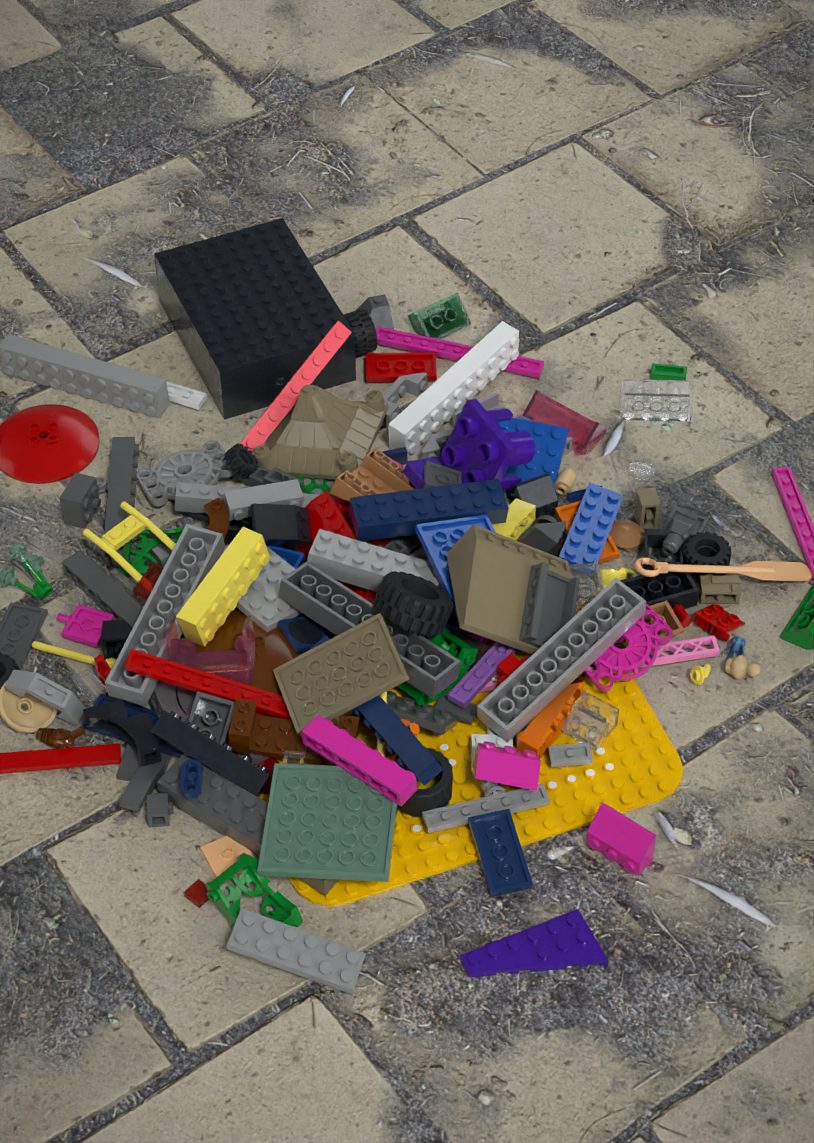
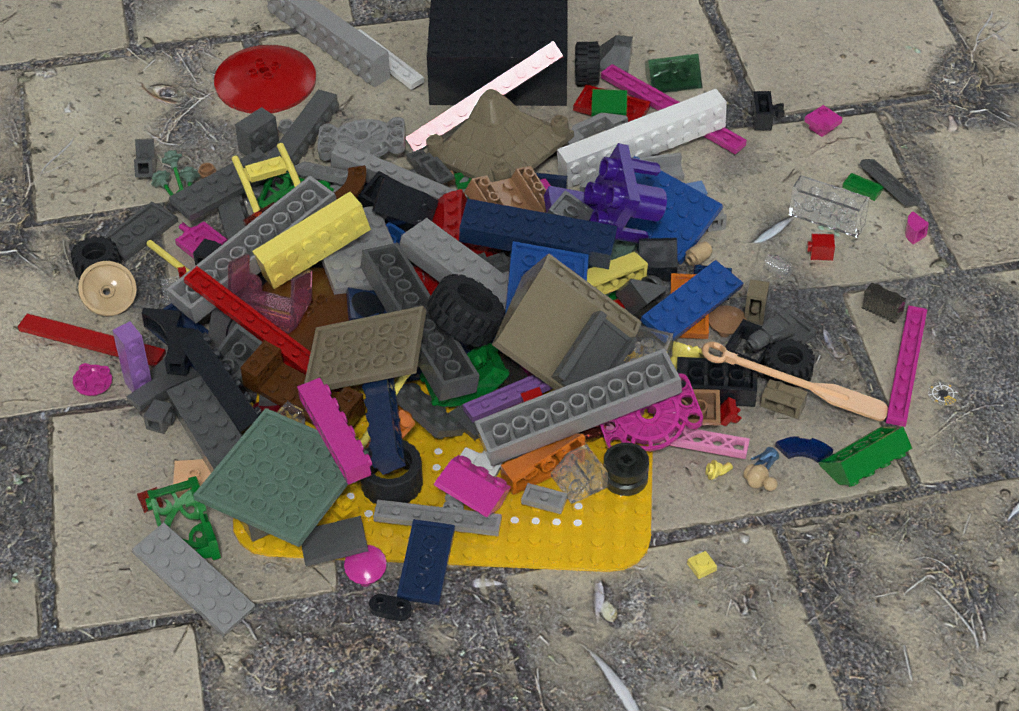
camera: 25 degrees right, 0 degrees up
light grey slope [4,670,85,726] -> none
reddish brown piece [36,726,85,749] -> none
dark blue plate [180,759,203,799] -> none
light grey brick [223,479,304,521] -> none
black tyre [224,443,258,479] -> none
dark purple wing [459,909,609,978] -> none
clear pink windscreen [523,390,608,454] -> none
dark pink slope [586,803,656,876] -> none
red hinge [694,604,745,641] -> none
none -> dark pink dish [72,363,112,396]
none -> medium lavender brick [112,322,152,392]
none -> dark grey plate [169,149,270,221]
none -> medium nougat plate [198,163,216,178]
none -> light grey plate [294,161,348,186]
none -> dark grey tile [301,516,368,567]
none -> dark pink dish [344,545,387,587]
none -> black plate [369,594,412,621]
none -> green tile [591,89,627,117]
none -> pearl dark grey wheel [603,442,649,496]
none -> light yellow plate [687,551,717,579]
none -> black brick [752,91,785,130]
none -> clear blue tile [775,436,834,463]
none -> dark pink brick [804,105,843,137]
none -> red brick [807,234,835,261]
none -> dark grey tile [859,159,920,206]
none -> clear smoke brick [861,283,906,324]
none -> dark pink brick [905,211,929,244]

